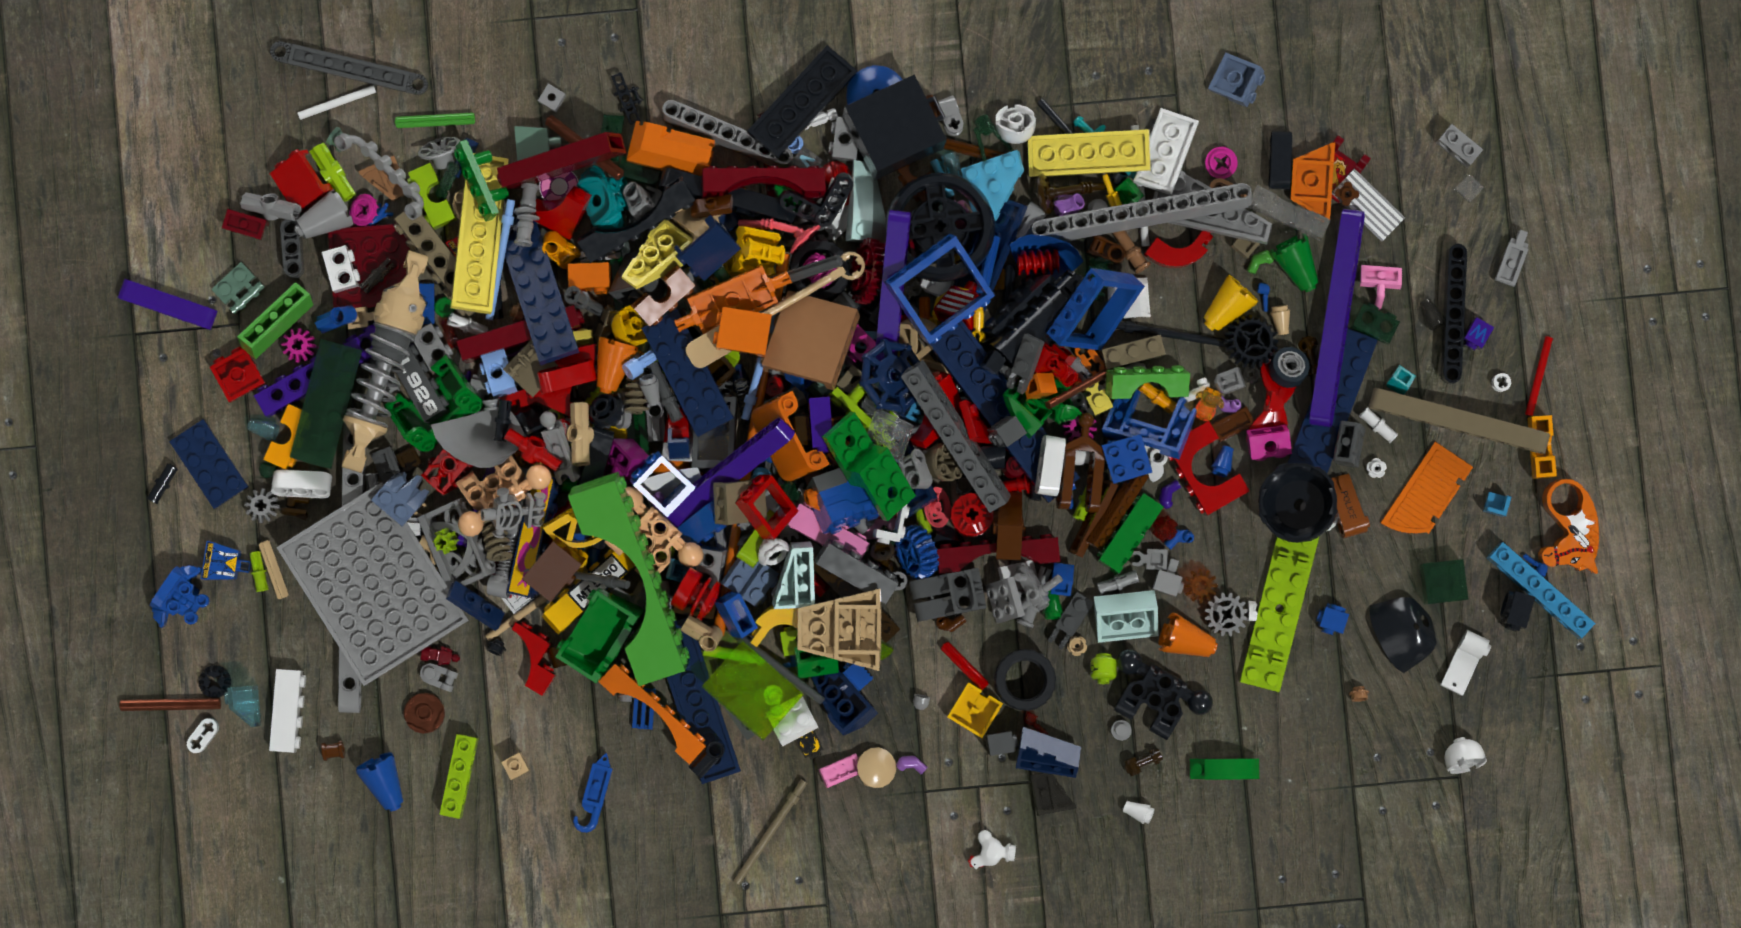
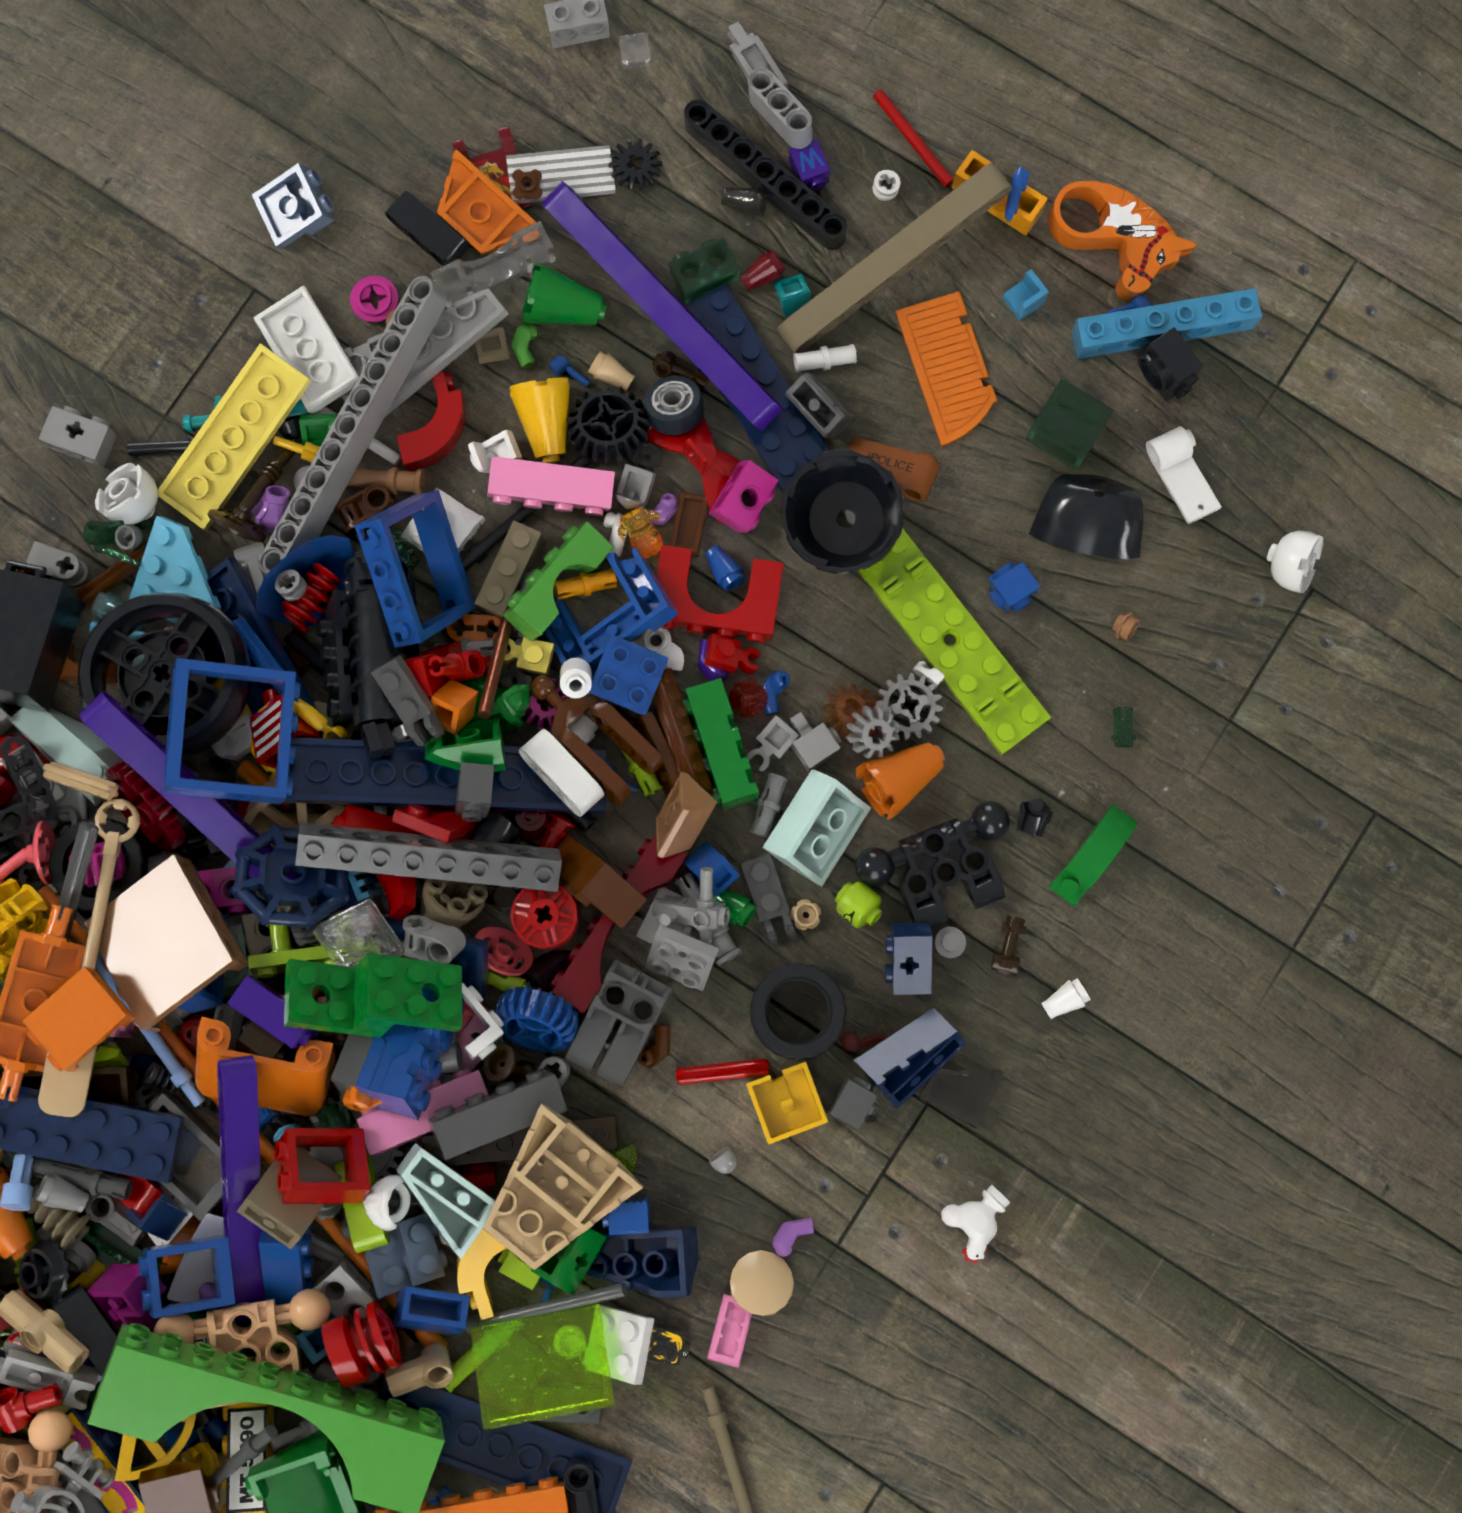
camera: 50 degrees left, 5 degrees down
bright pink plate [1360,265,1402,310] -> none
white plate [1366,458,1387,478] -> none
none -> light grey brick [38,406,117,468]
none -> tan axle [43,761,119,801]
none -> light grey hinge [115,525,143,550]
none -> light grey bush [275,569,307,601]
none -> white bracket [468,430,523,473]
none -> bright pink brick [487,456,615,516]
none -> white brick [560,658,592,698]
none -> black gear [609,138,662,190]
none -> medium nougat slope [656,771,717,858]
none -> red plate [704,633,760,675]
none -> dark red cone [739,250,785,292]
none -> light grey beam [747,68,813,149]
none -> light grey gear [846,705,900,759]
none -> brick [885,923,933,995]
none -> blue piece [1005,167,1030,222]
none -> black arm [1017,799,1053,837]
none -> clear green pin [1111,707,1136,748]

